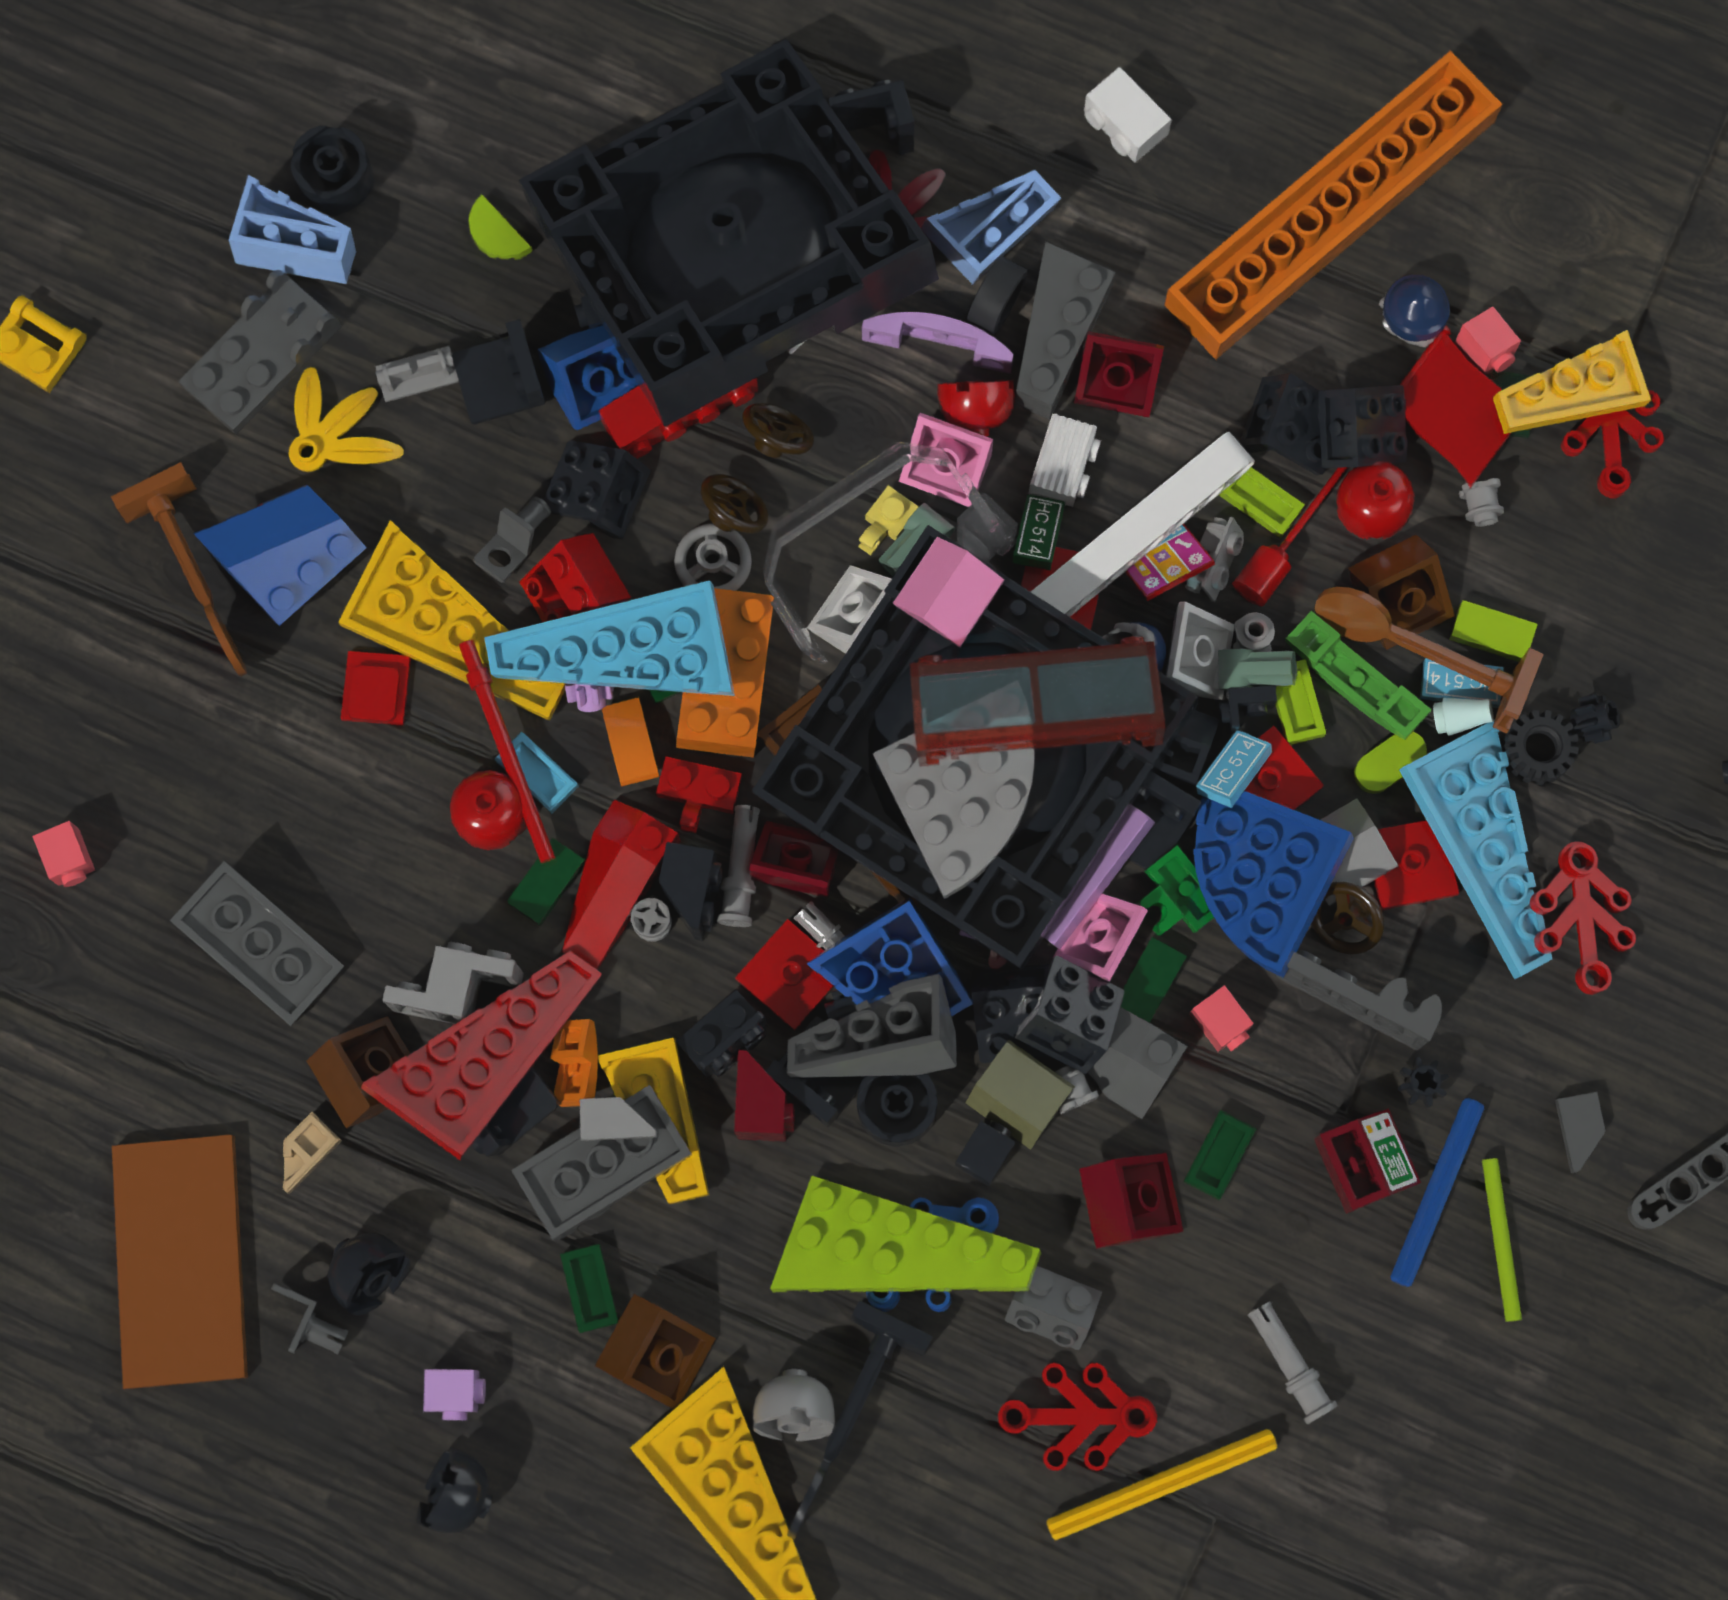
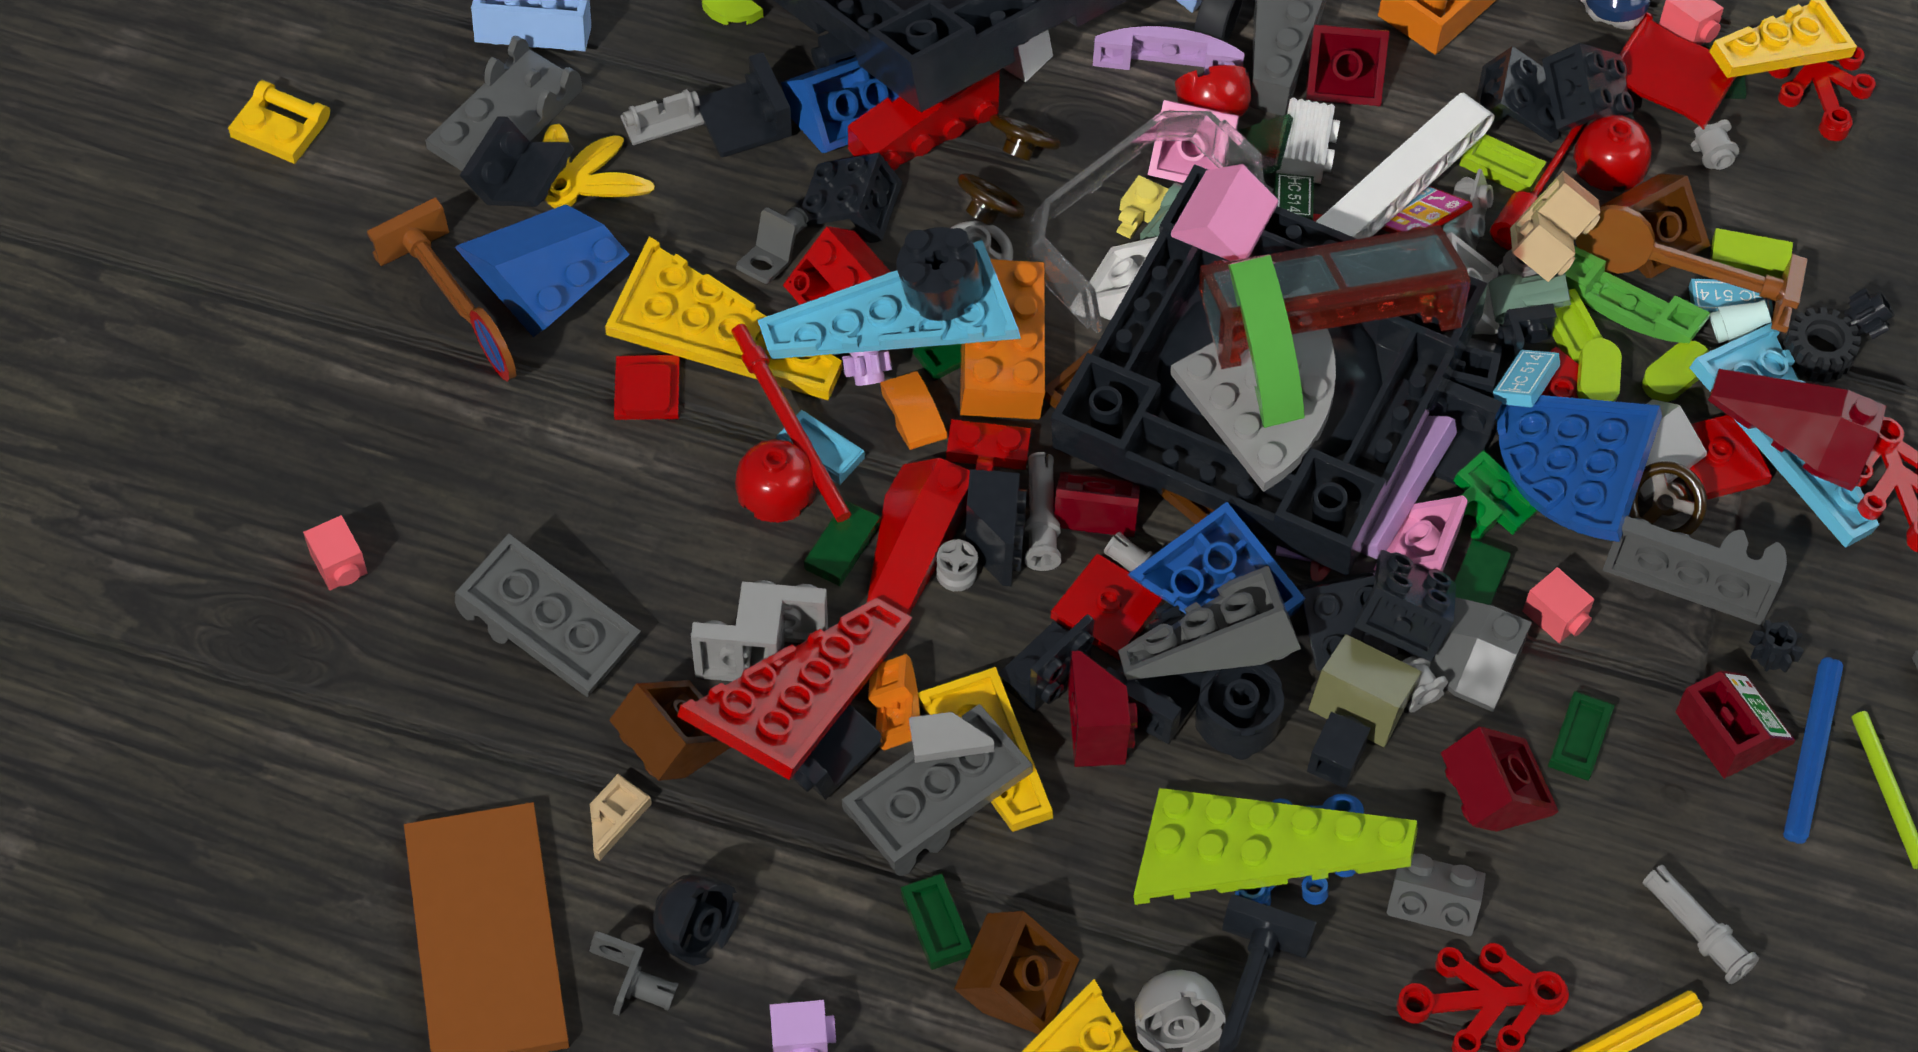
camera: 10 degrees left, 20 degrees down
none -> black bracket [460,116,574,207]
none -> black brick [897,227,984,321]
none -> bright green slope [1228,255,1305,428]
none -> clear green piece [1229,114,1293,178]
none -> tan brick [1510,171,1600,282]
none -> lime tile [1577,338,1622,401]
none -> dark red wedge [1708,369,1886,491]

